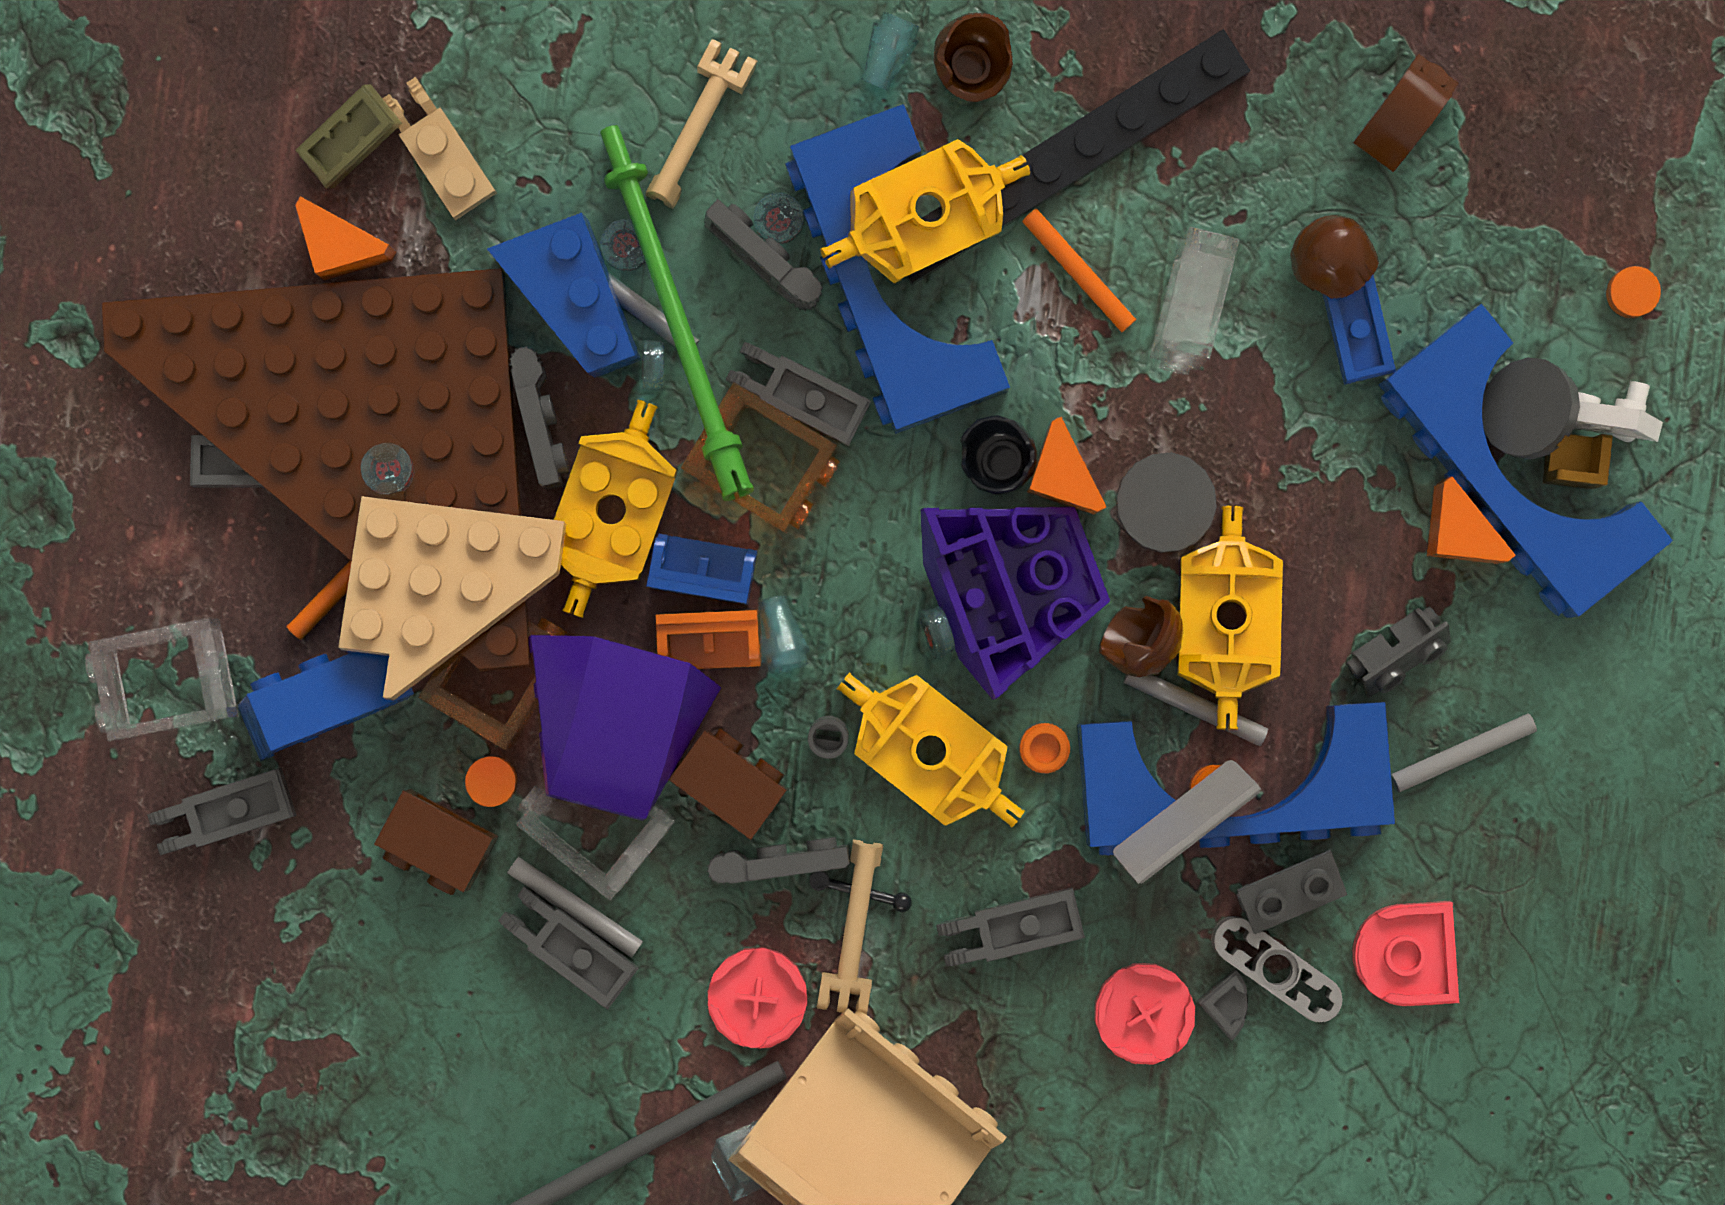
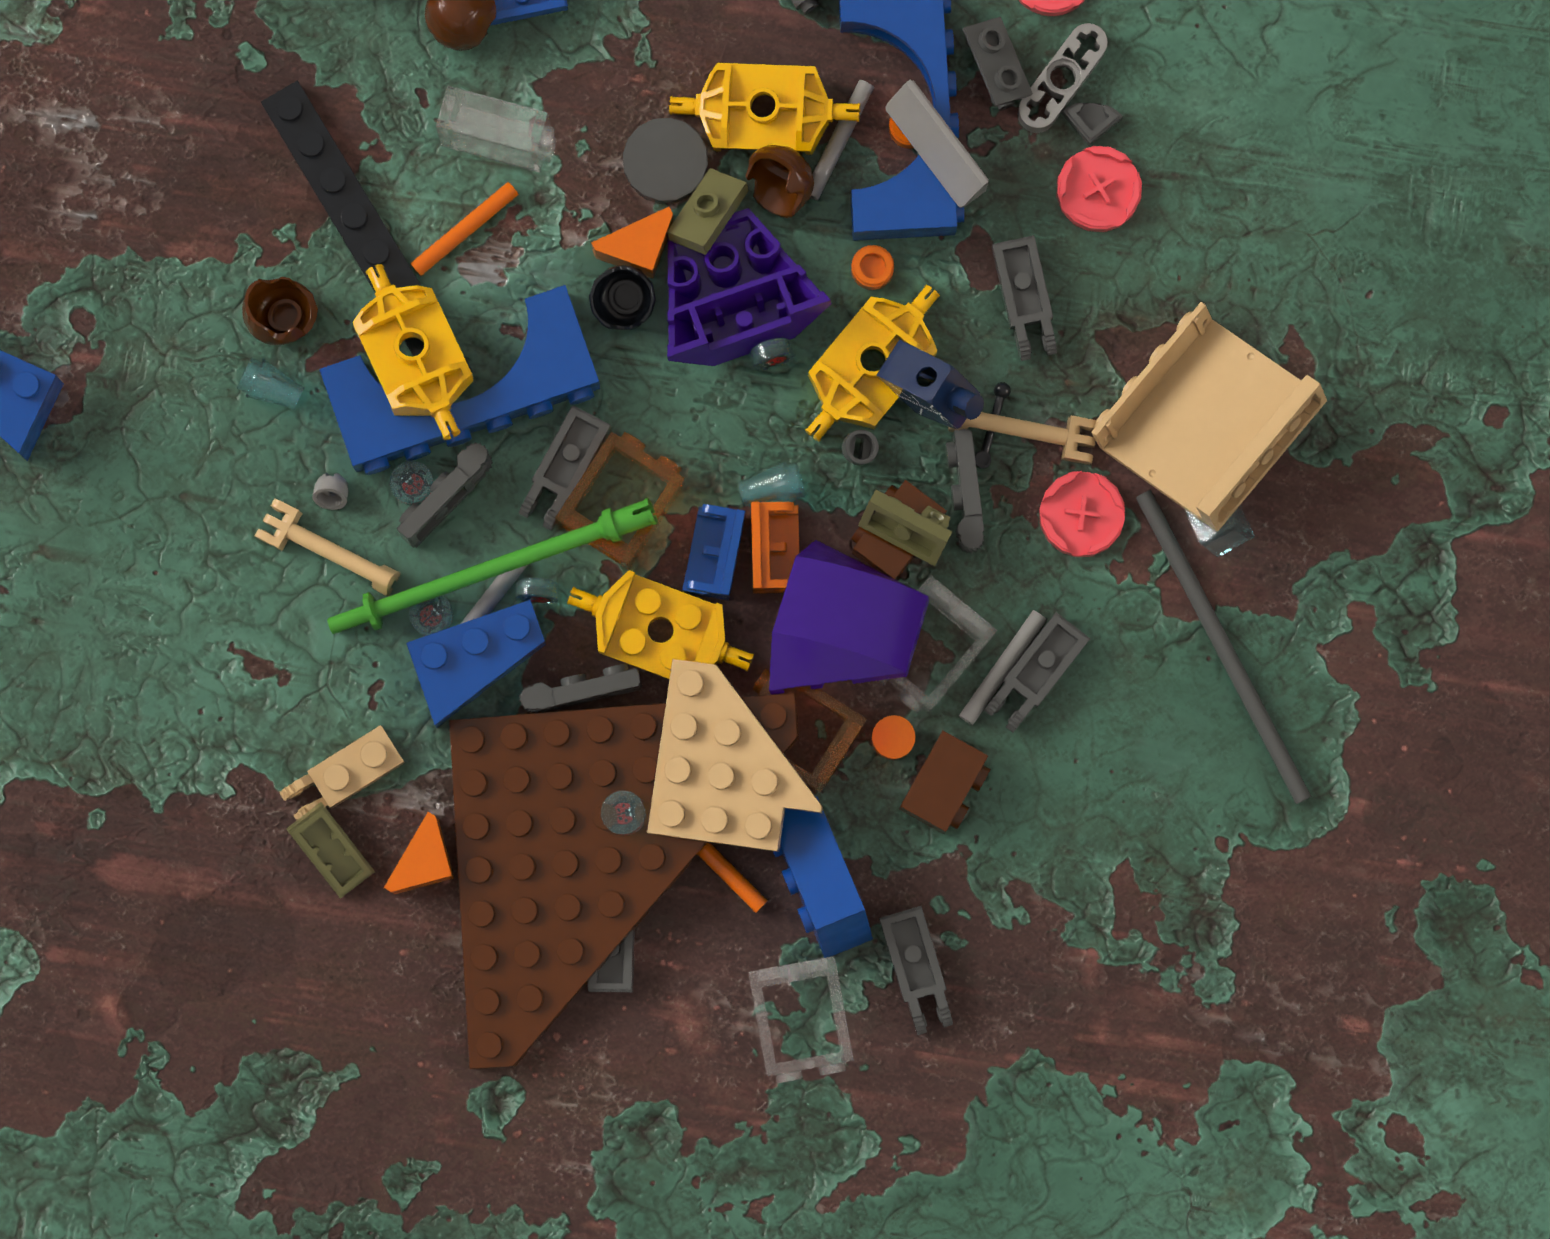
camera: 90 degrees left, 5 degrees down
none -> light grey hinge [312,473,349,510]
none -> olive plate [667,168,749,255]
none -> olive hinge [858,490,952,566]
none -> dark blue torso [876,339,984,429]

